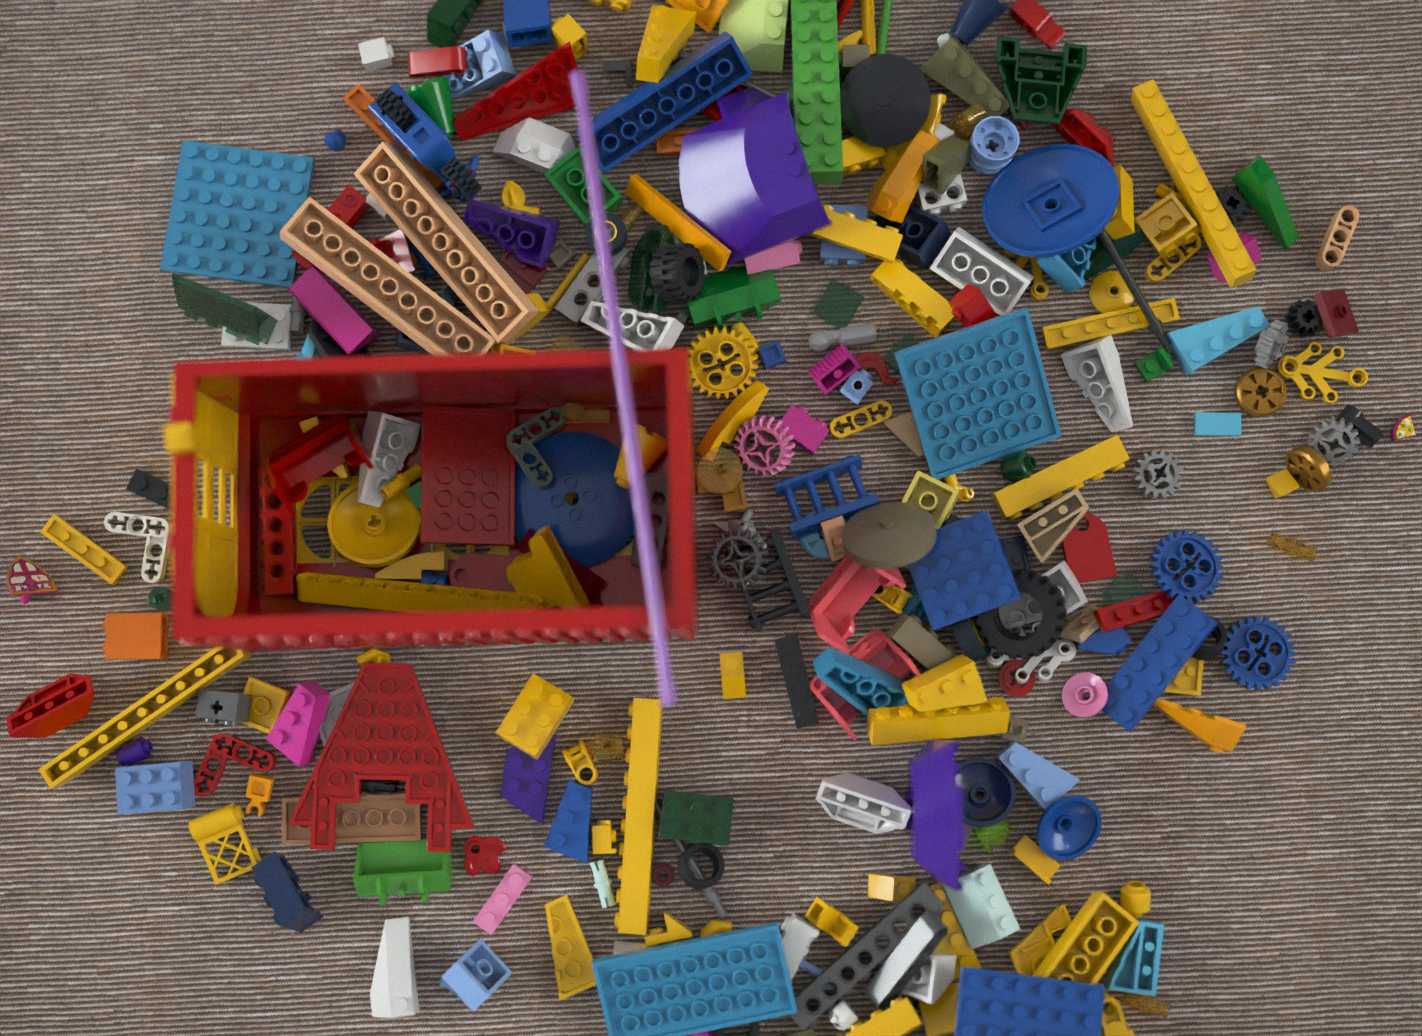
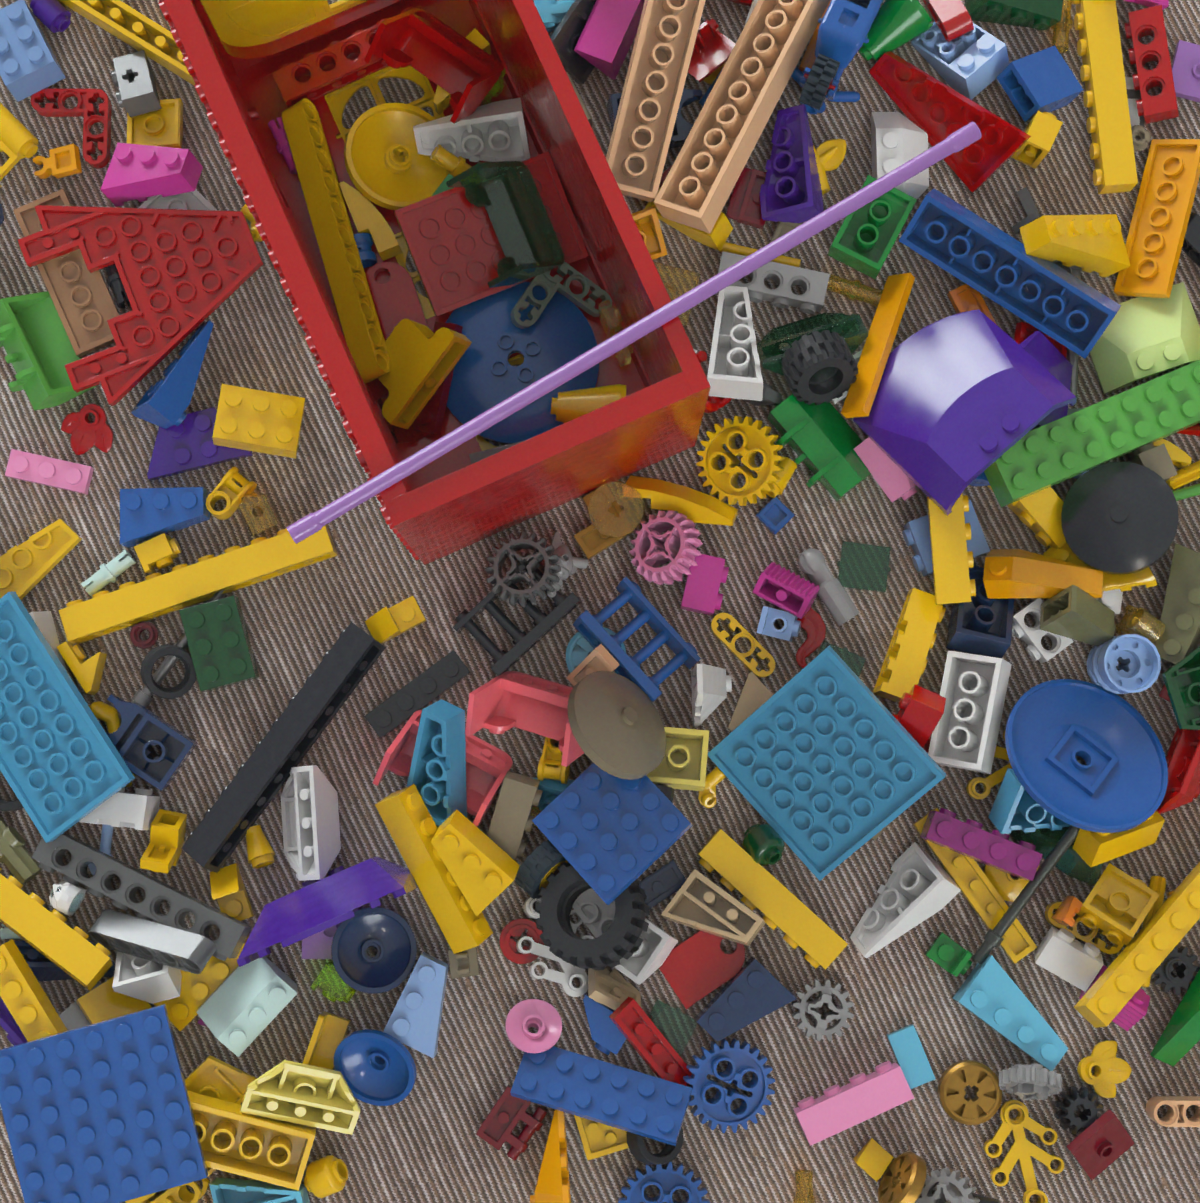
camera: 60 degrees right, 0 degrees up
black wheel [586,212,627,256] -> none
none -> dark blue brick [106,694,198,791]
none -> blue wedge [130,320,214,429]
none -> black brick [181,622,386,873]
none -> light yellow wedge [240,1060,360,1135]
none -> yellow cone [246,825,275,869]
none -> dark pink pin [268,117,297,174]
none -> windscreen [446,161,565,288]
none -> dark red plate [476,1084,548,1161]
none -> white wedge [691,664,732,727]
none -> dark blue wedge [695,956,797,1042]
none -> bright pink brick [793,1061,914,1146]
none -> magenta brick [920,808,1043,881]
none -> white brick [1034,926,1104,992]
none -> orange tile [1051,895,1082,927]
none -> yellow plate [1077,1040,1132,1098]

